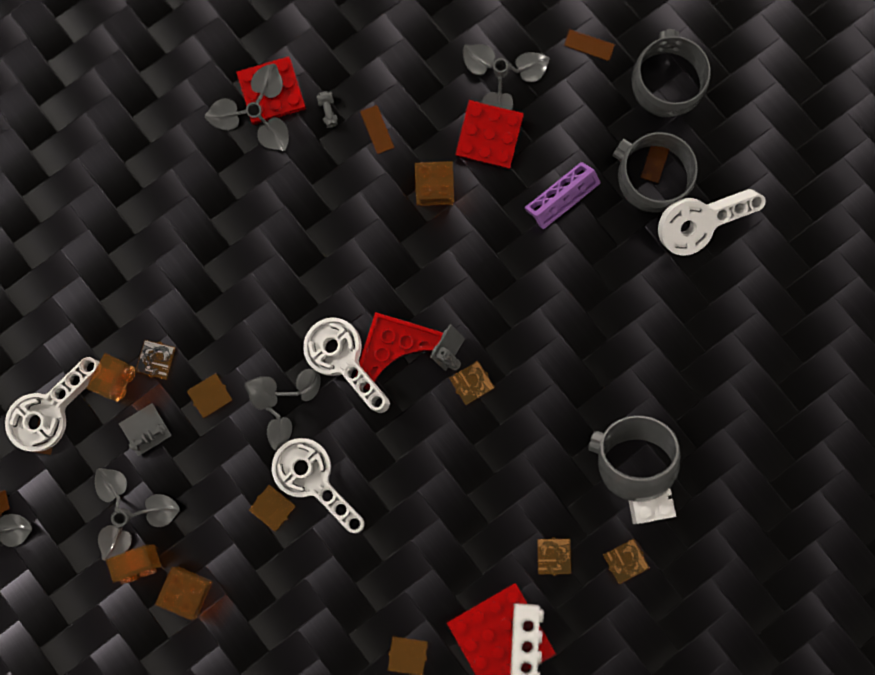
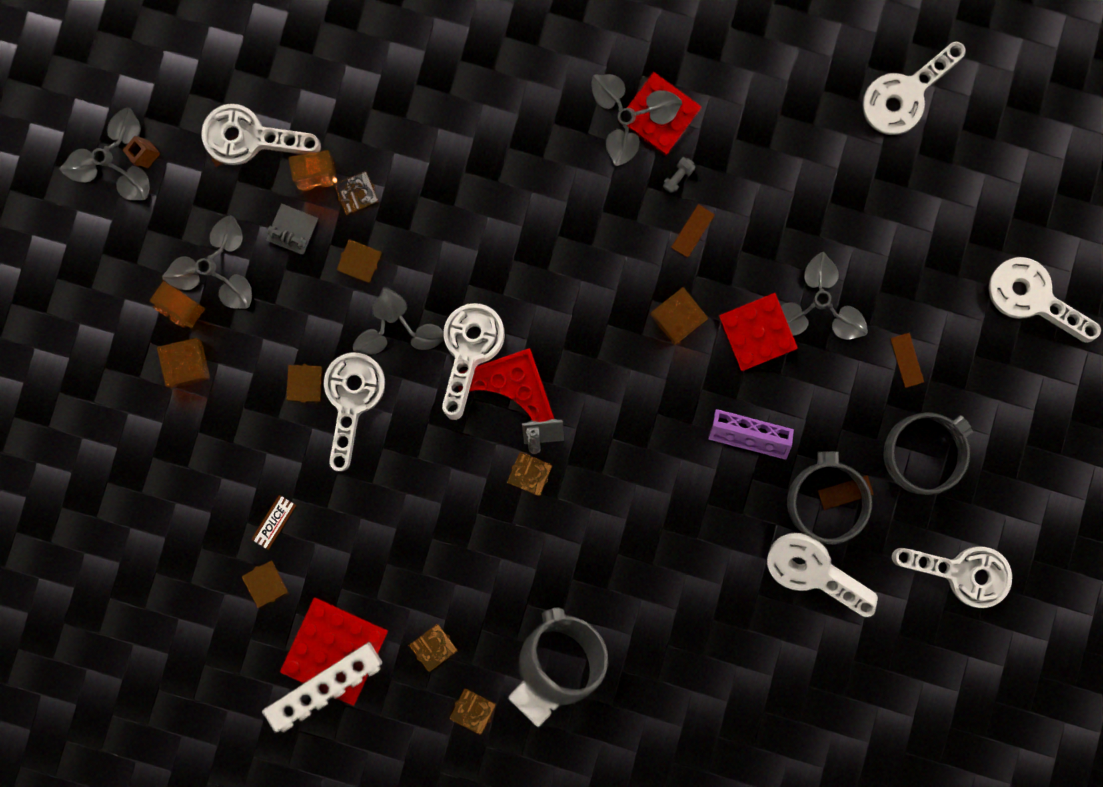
camera: 50 degrees right, 5 degrees up
none -> sticker [251,495,296,550]
none -> white beam [892,547,1012,608]

